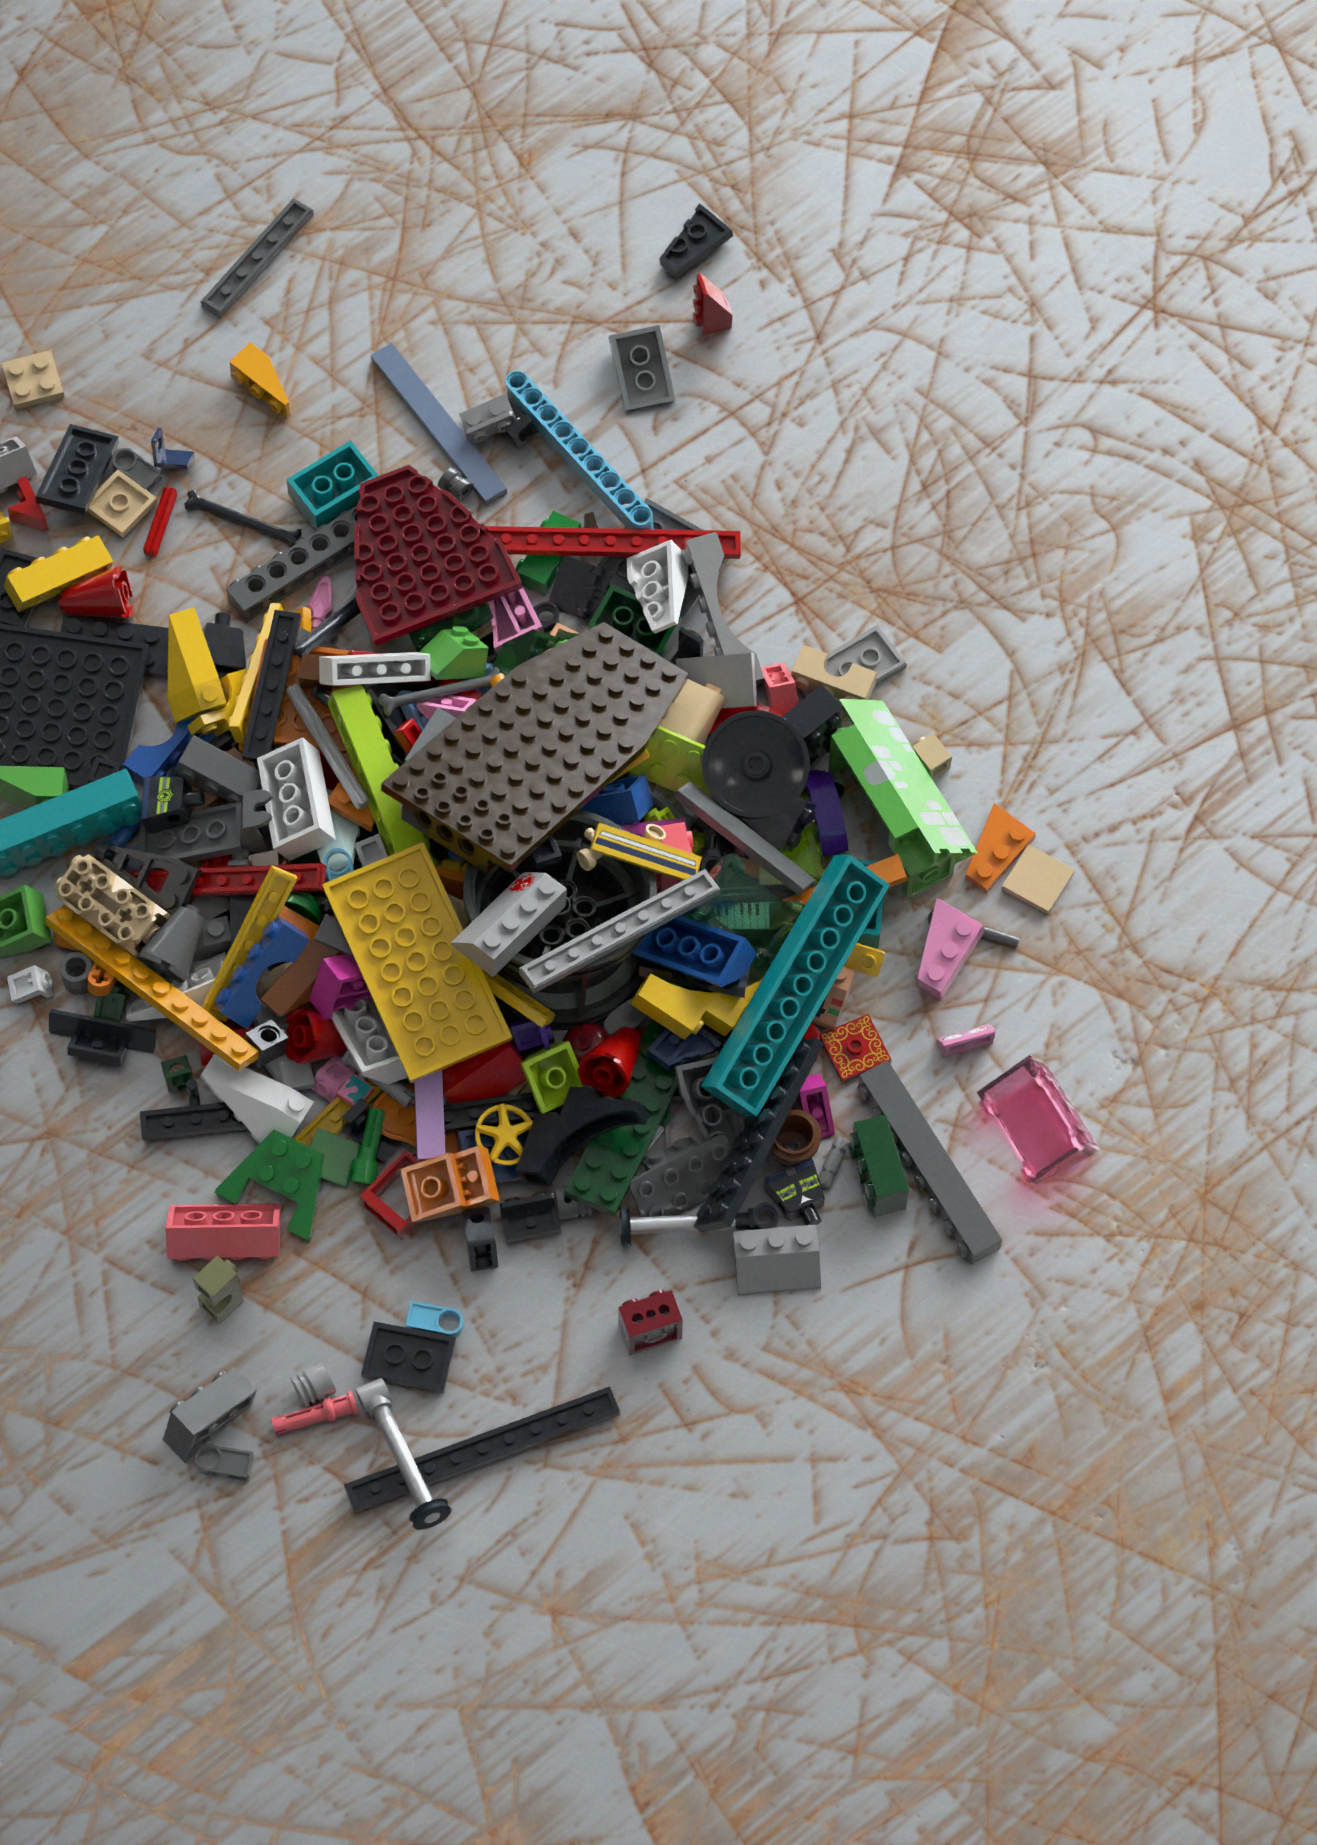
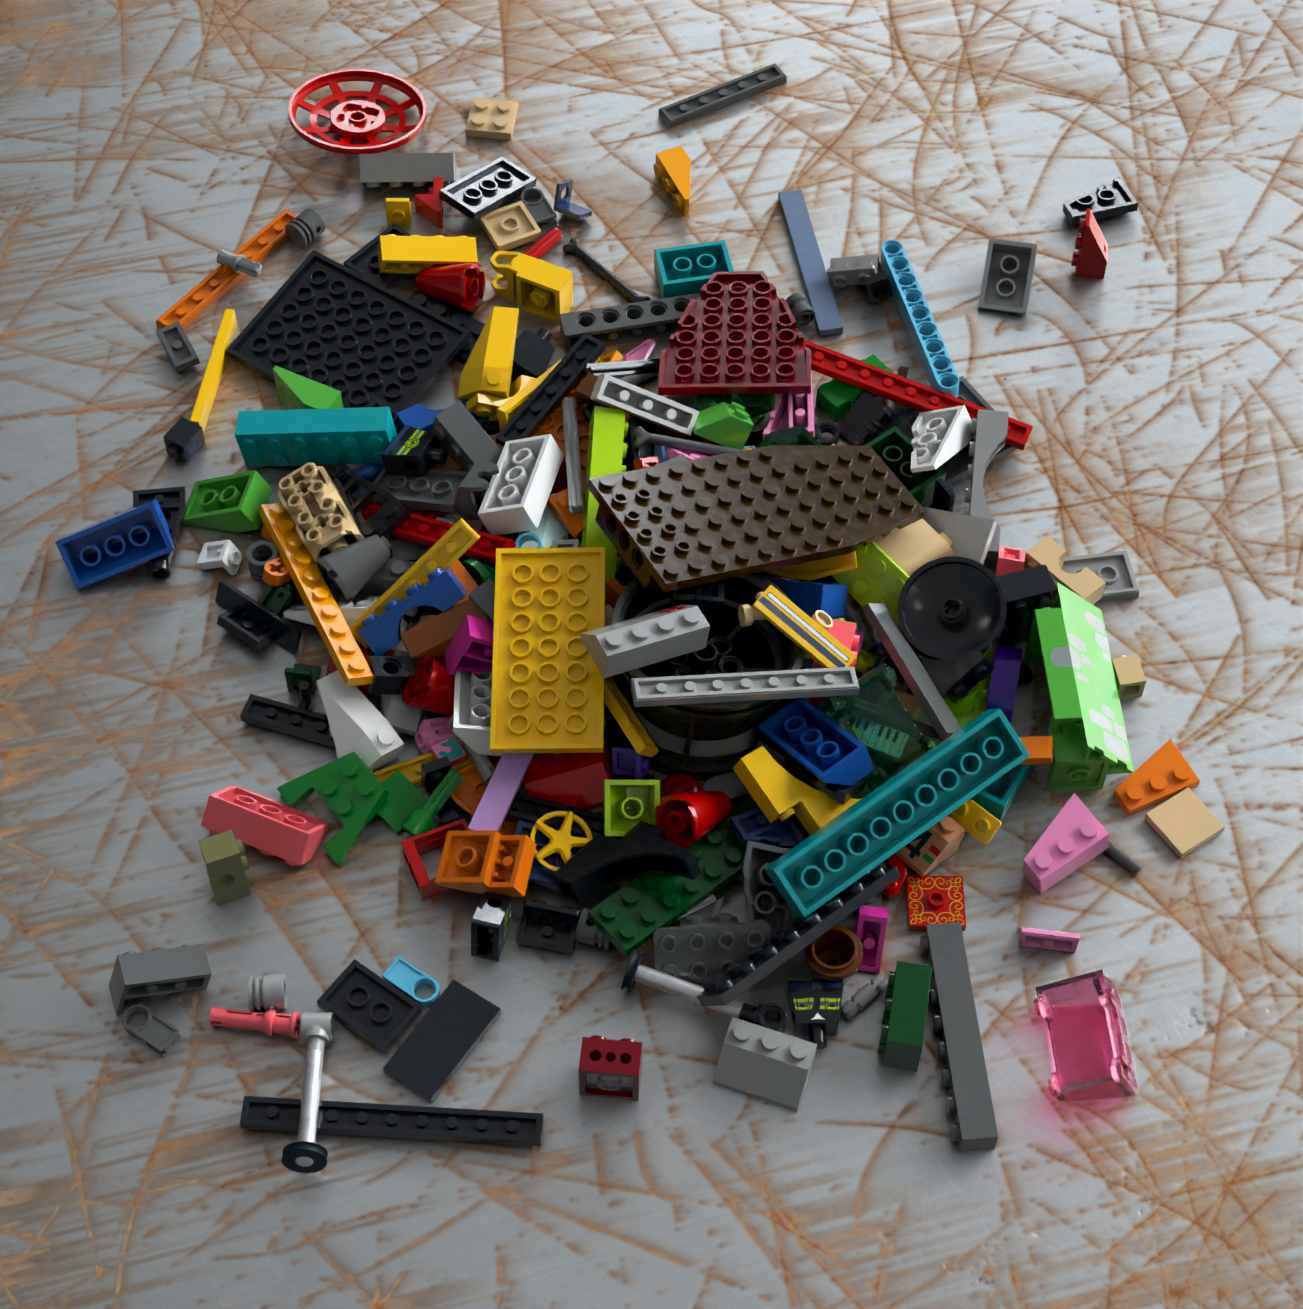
camera: 25 degrees right, 10 degrees down
none -> black tile [383,979,501,1103]
none -> yellow brick [490,251,573,324]

